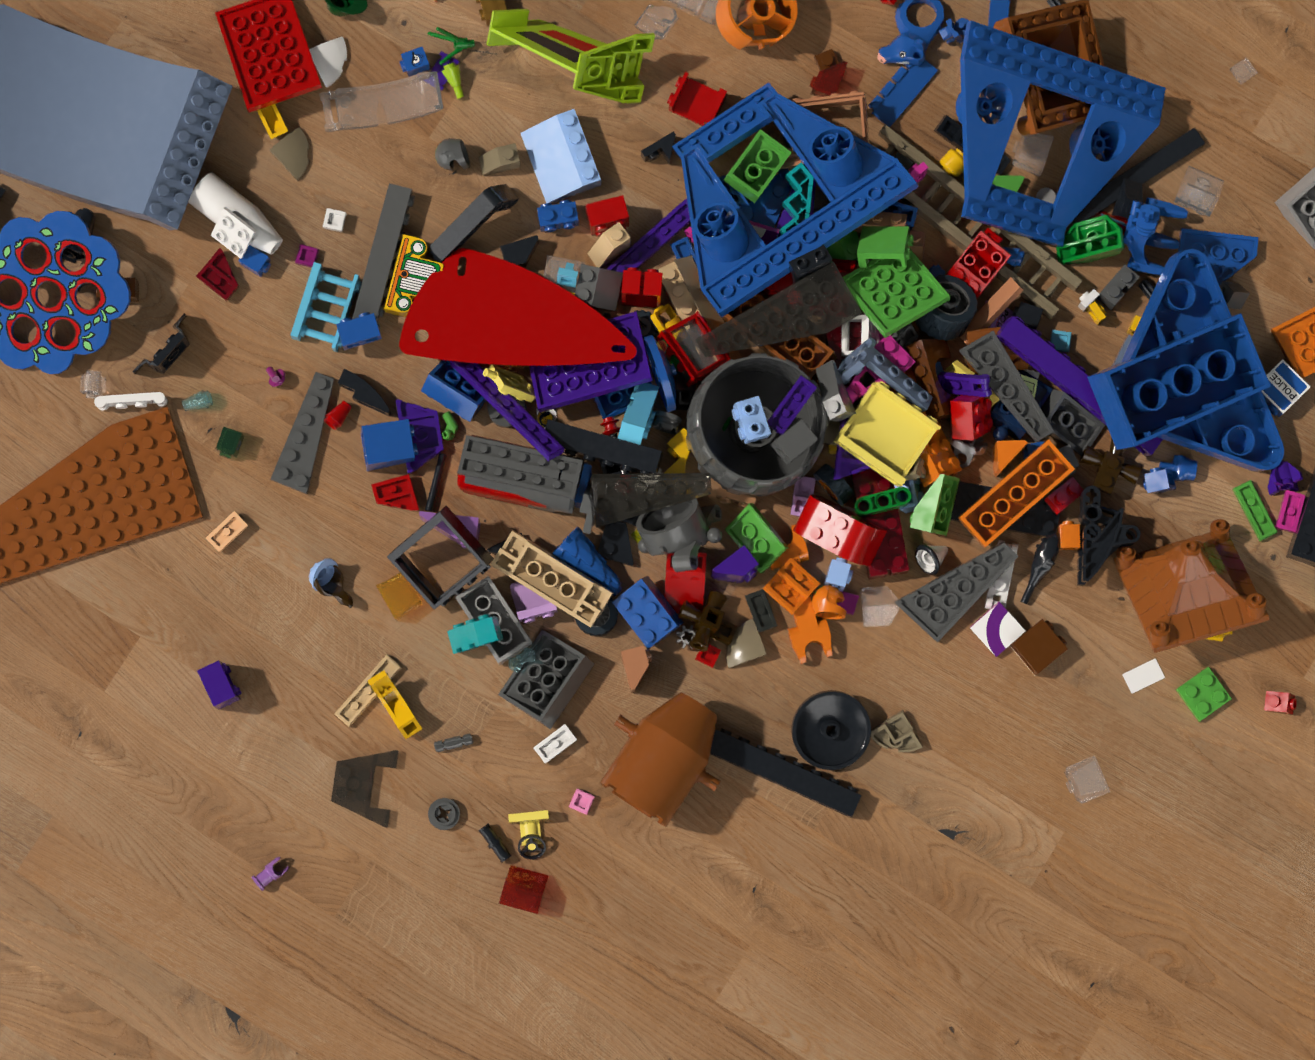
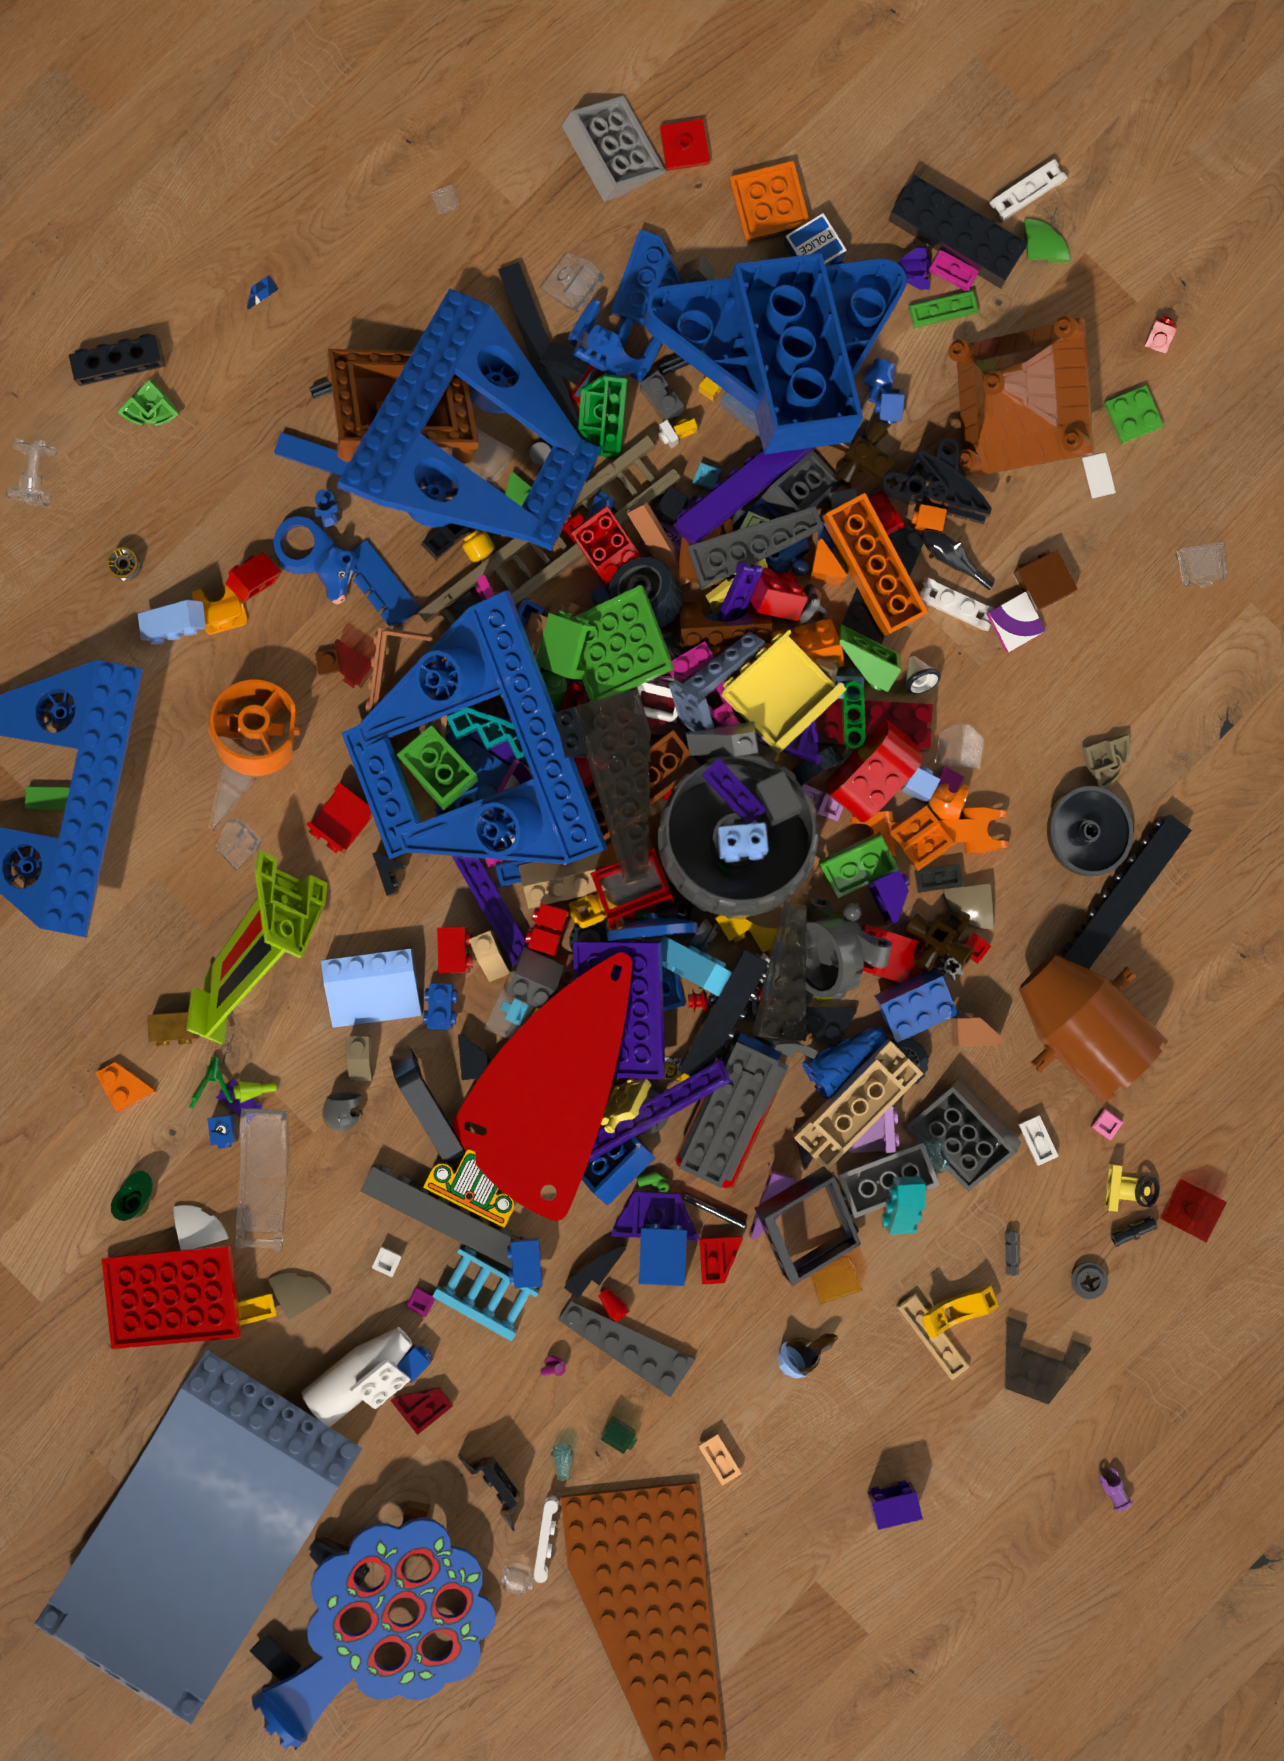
camera: 70 degrees left, 5 degrees up
dark grey wing [894,542,1018,643] -> none

